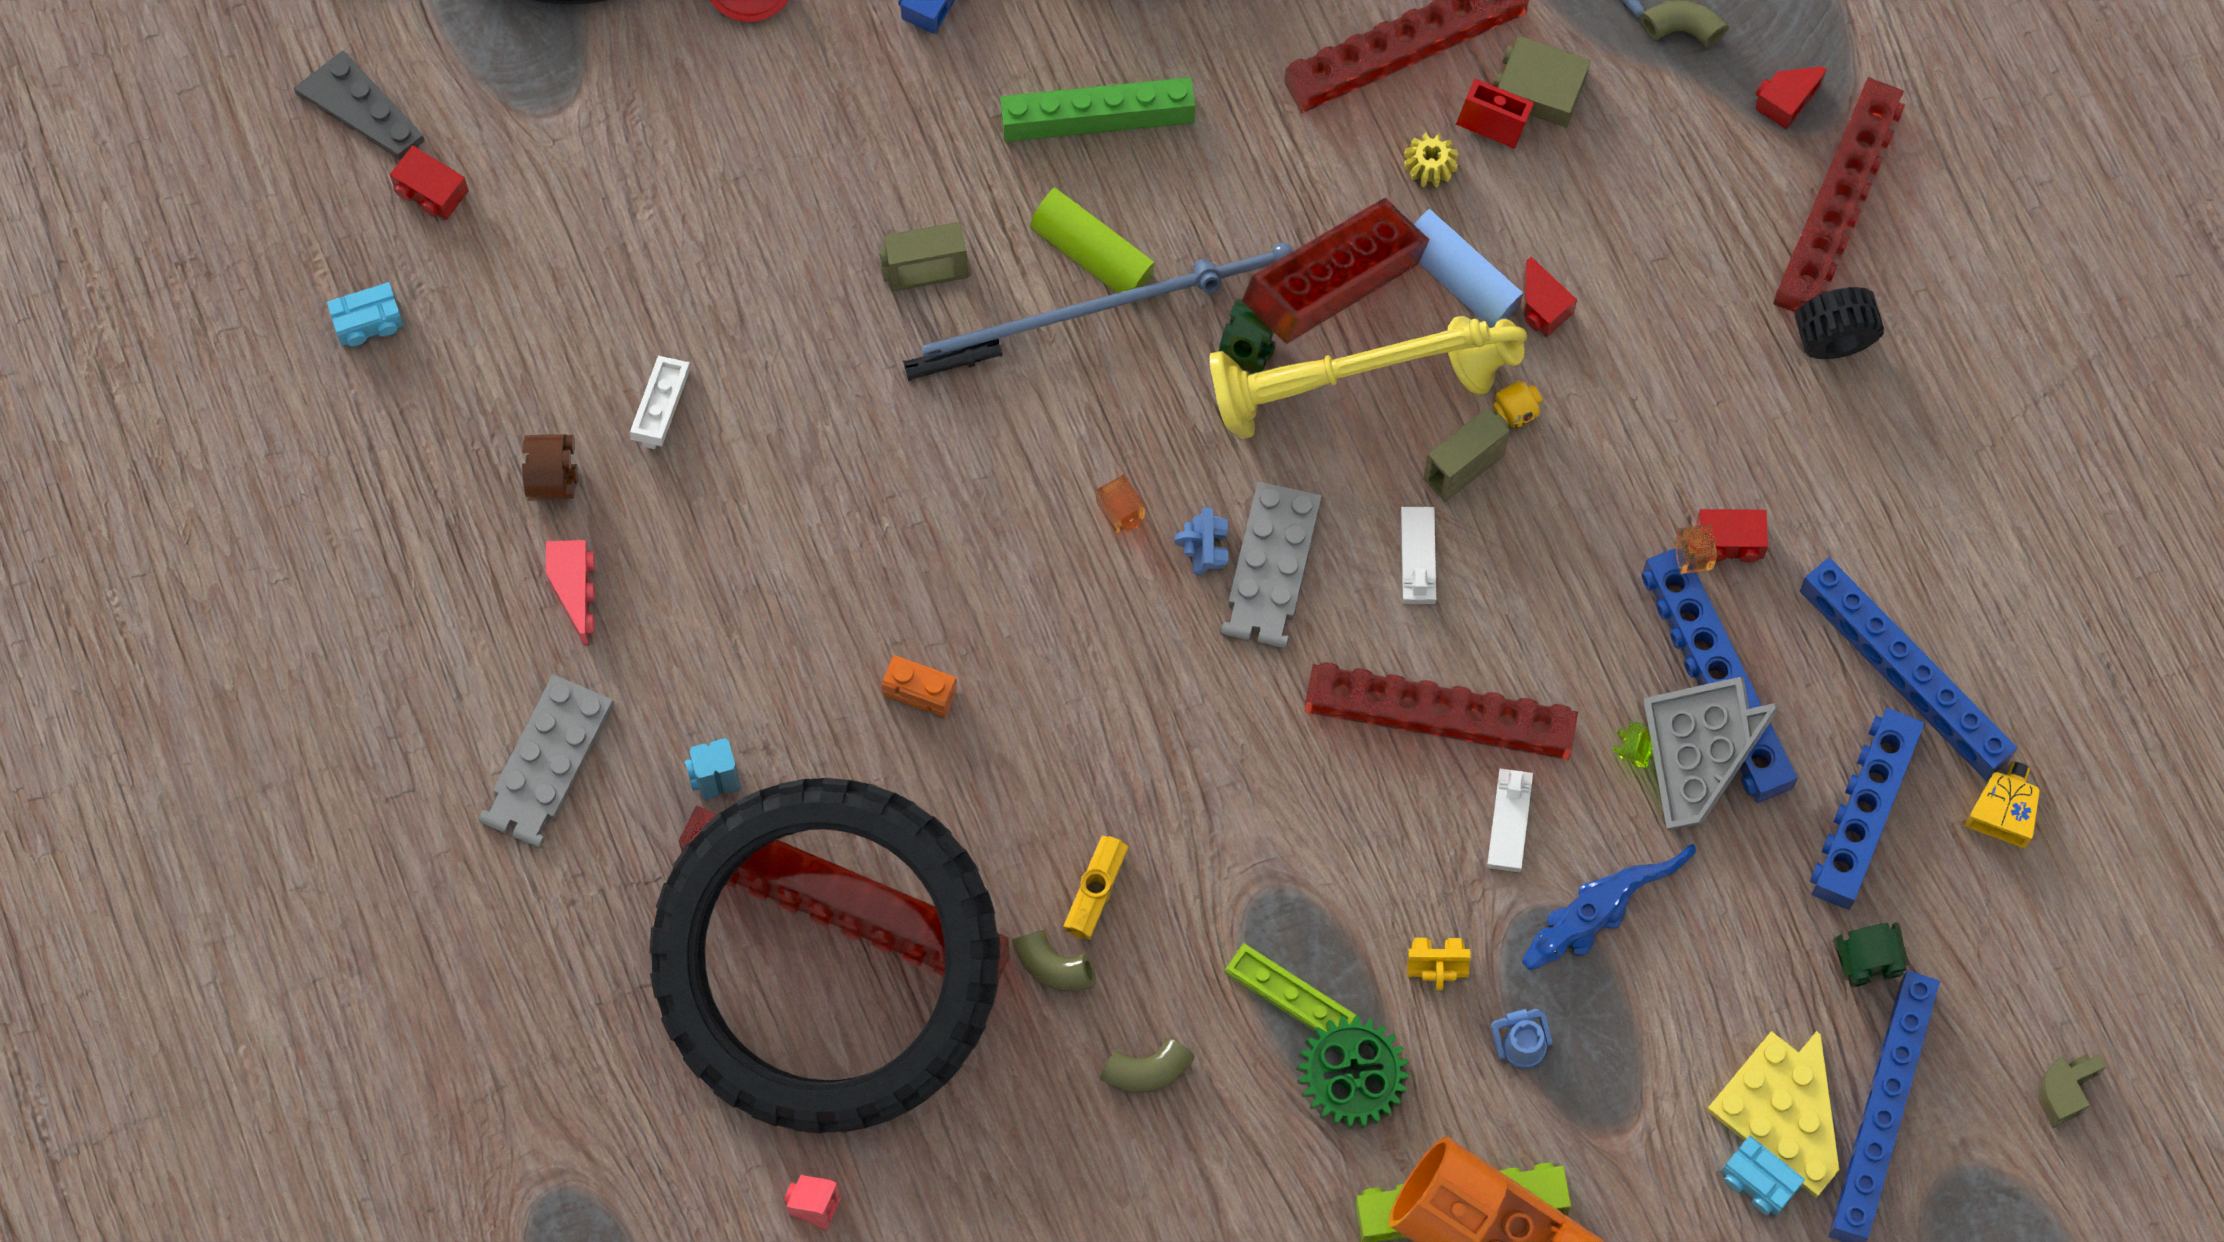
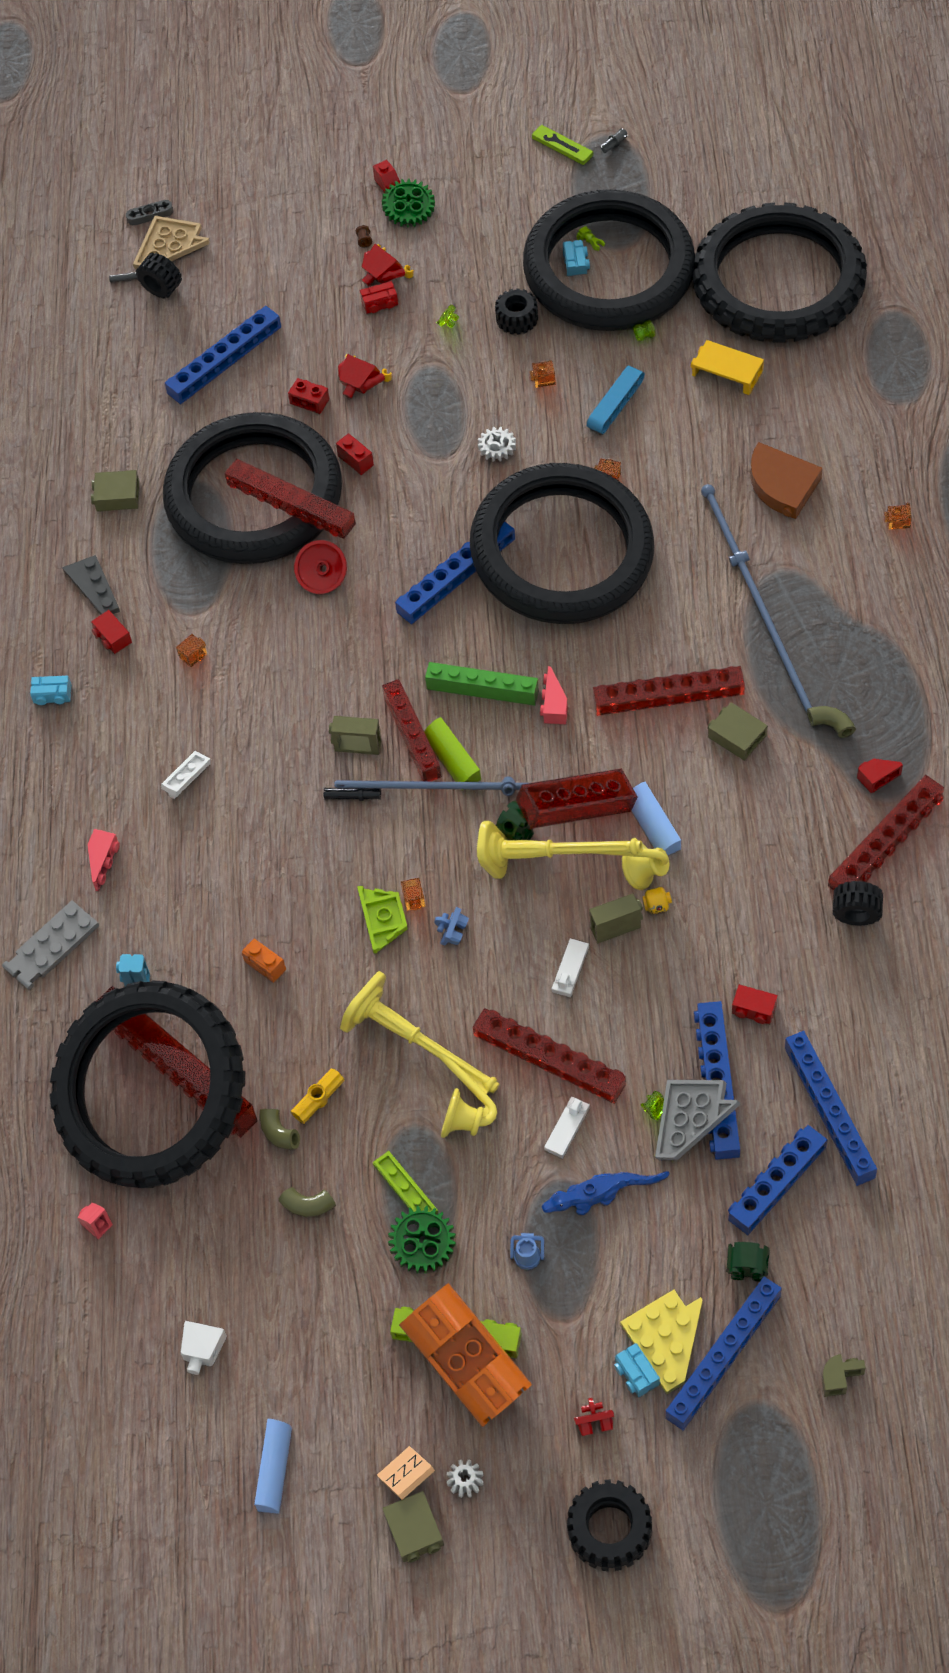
camera: 25 degrees right, 10 degrees down
reddish brown brick [522,434,578,501] -> none
light grey hinge [1221,481,1322,649] -> none
light yellow gear [1404,132,1458,188] -> none
yellow hips [1407,938,1471,991] -> none
red brick [1456,78,1534,149] -> none
red slope [1524,257,1577,337] -> none
clear orange brick [1674,524,1718,574] -> none
yellow torso [1964,762,2040,849] -> none
none -> clear orange brick [176,634,207,667]
none -> light yellow piece [340,971,500,1138]
none -> lime wing [357,886,408,954]
none -> clear red brick [382,679,442,782]
none -> coral slope [540,666,568,724]

